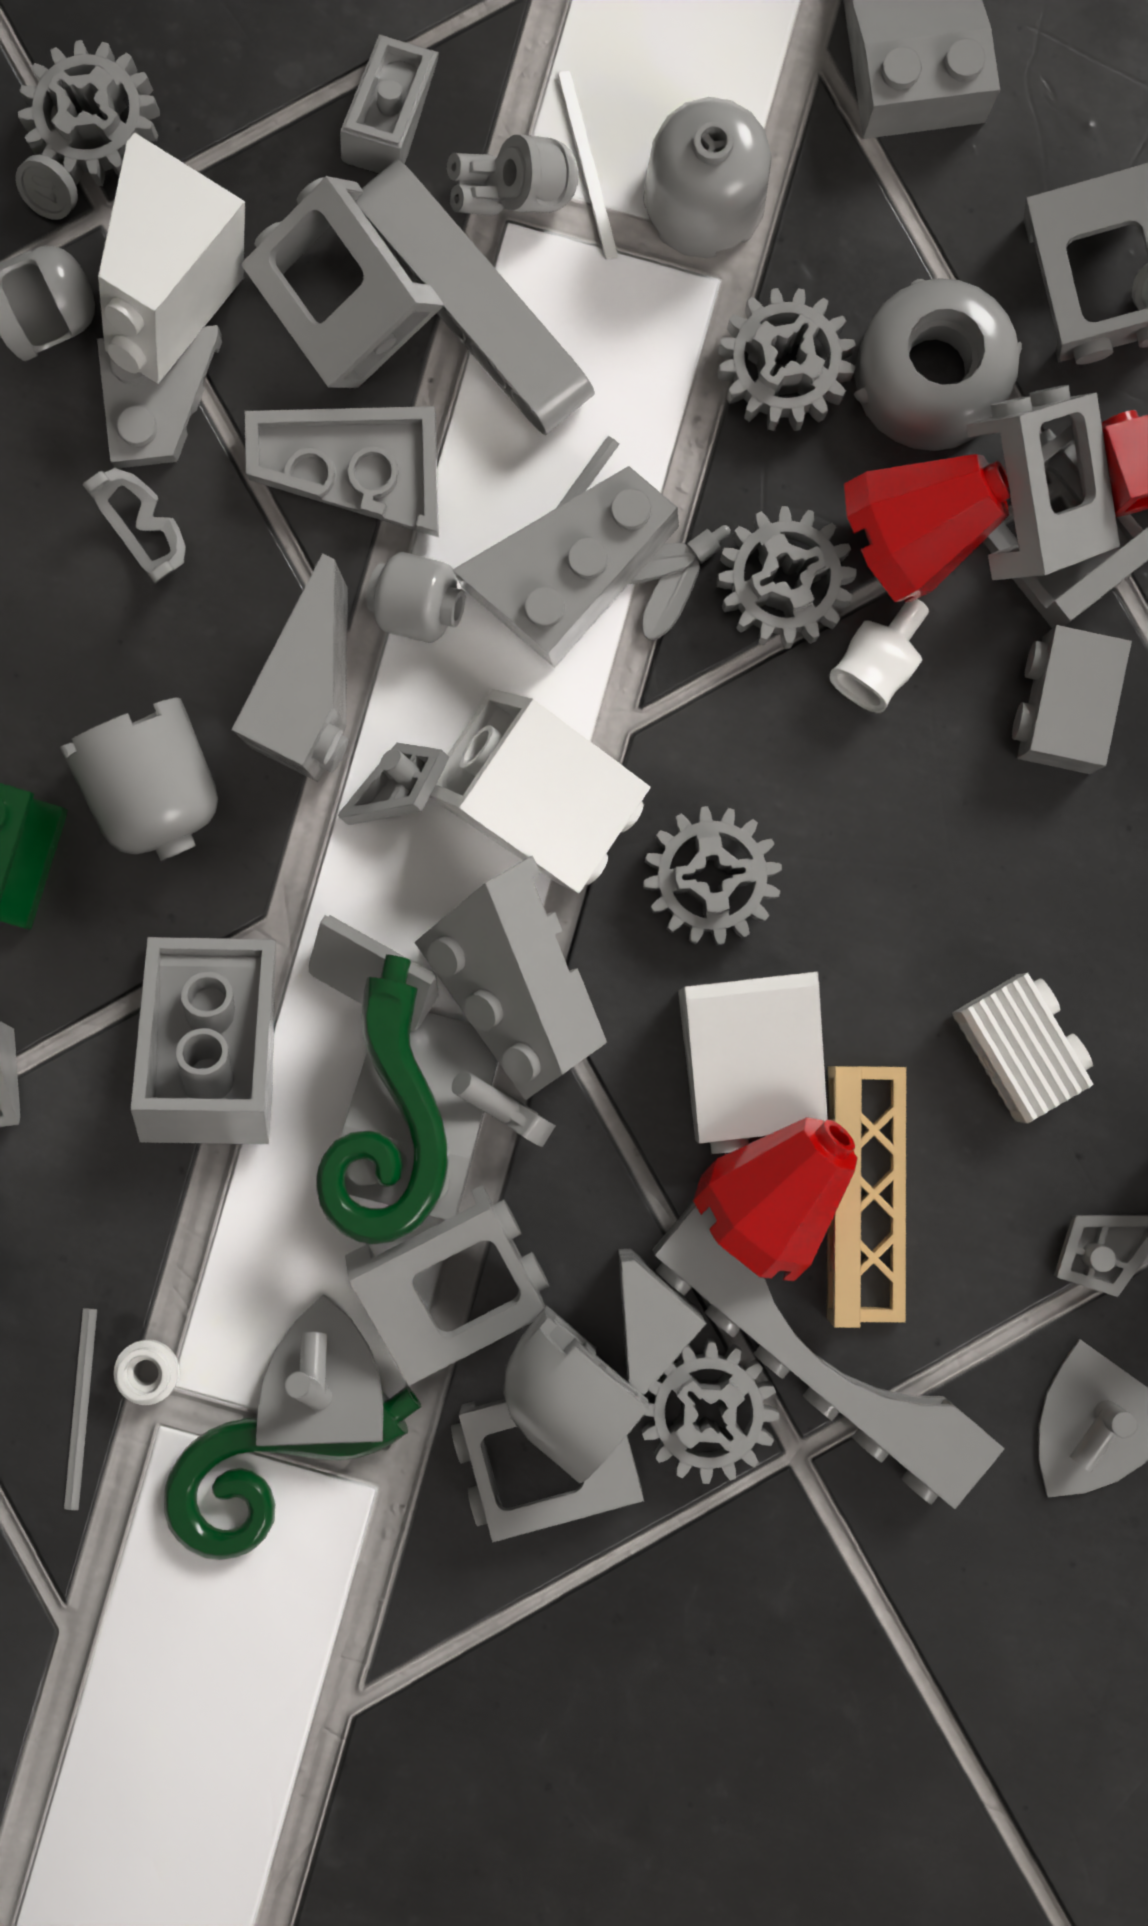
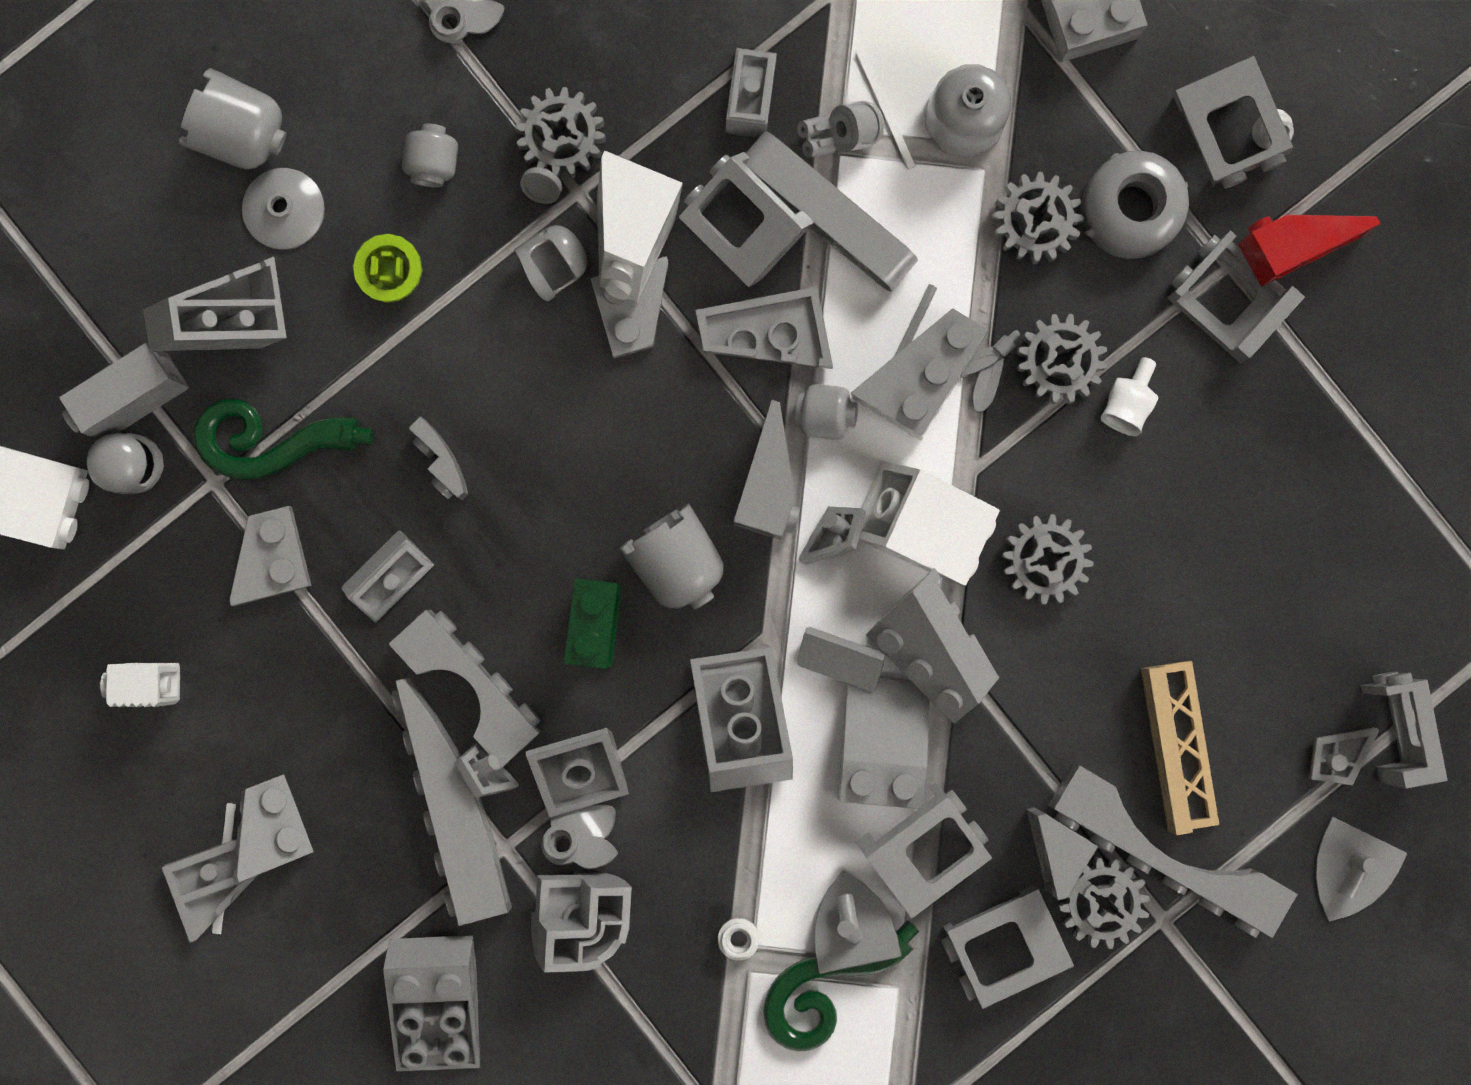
camera: 10 degrees left, 0 degrees up
light grey piece [64,1308,97,1510] -> none
light grey helmet [83,467,186,583] -> none
dark green plant [316,954,448,1245] -> none
light grey bar [451,1071,556,1147] -> none
light grey brick [503,1306,649,1483] -> none
white slope [678,972,828,1154] -> none
red cone [693,1117,858,1281] -> none
red cone [844,454,1011,602] -> none
white brick [952,973,1094,1123] -> none
light grey window [966,385,1120,580] -> none
light grey brick [1012,625,1132,774] -> none

